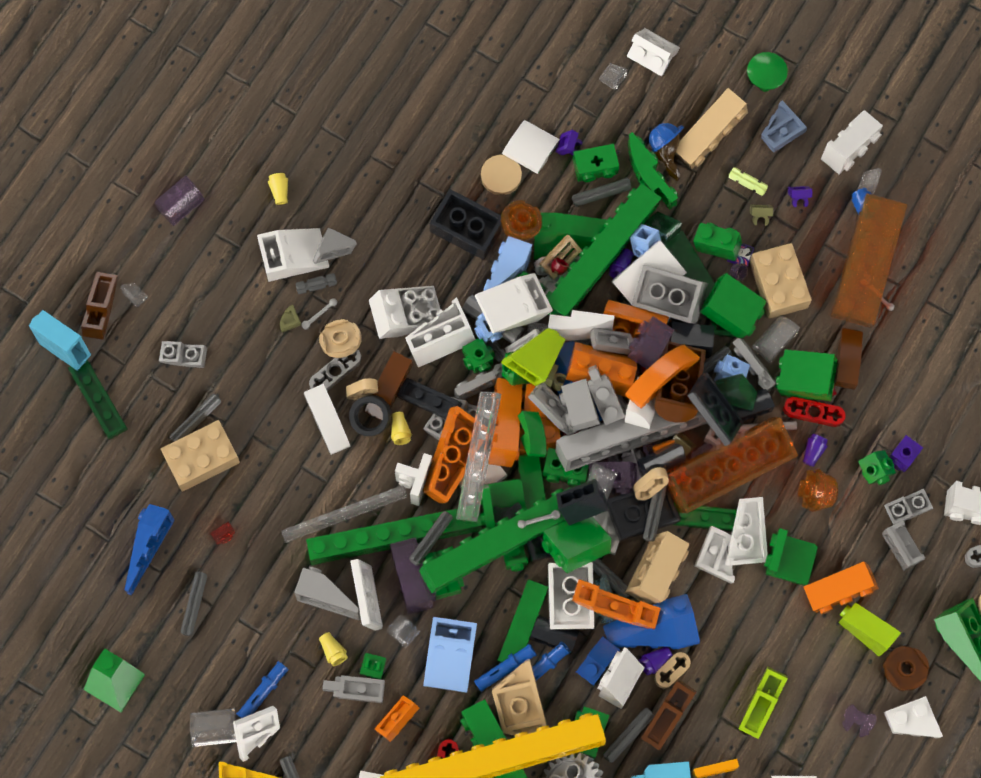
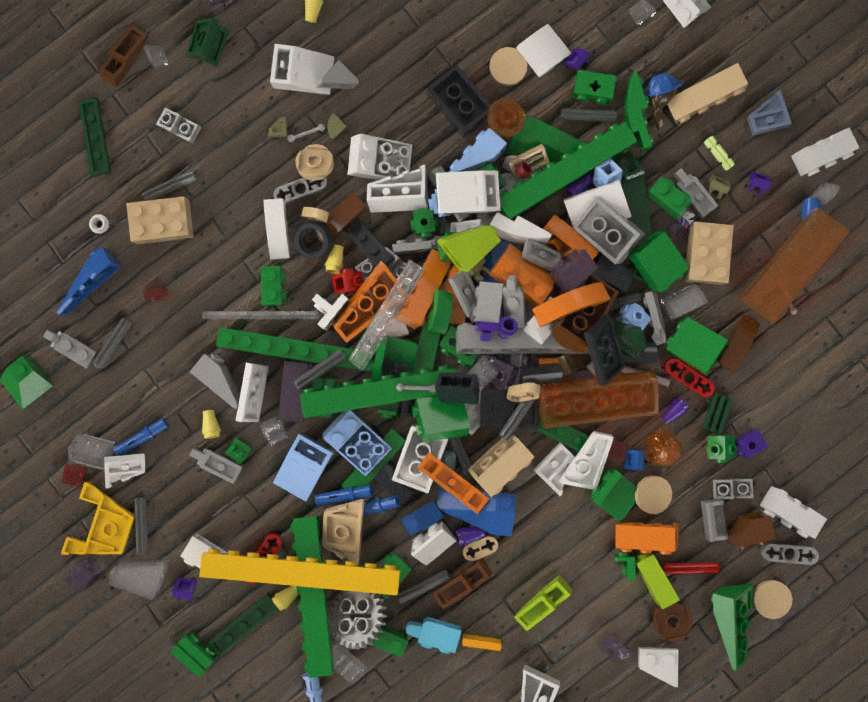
camera: 25 degrees right, 15 degrees up
medium azure brick [29,310,91,371] -> none
dark grey axle [296,273,337,294] -> none
orange plate [375,695,419,742] -> none
green dish [747,52,788,92] -> none
none -> light grey hinge [43,330,98,369]
none -> clear red plate [62,464,87,487]
none -> white plate [89,214,109,234]
none -> dark green bracket [185,18,230,67]
none -> green brick [261,266,287,306]
none -> light blue slope [322,410,392,477]
none -> olive tile [327,113,347,140]
none -> red brick [332,268,364,297]
none -> dark purple tile [475,321,498,341]
none -> dark purple cone [498,317,518,339]
none -> clear red plate [607,440,628,462]
none -> green bracket [613,551,636,581]
none -> blue tile [624,449,647,470]
none -> tan tile [635,475,672,514]
none -> red axle [662,562,720,575]
none -> light grey hinge [673,168,718,218]
none -> dark green tile [702,392,733,435]
none -> reddish brown slope [726,511,776,549]

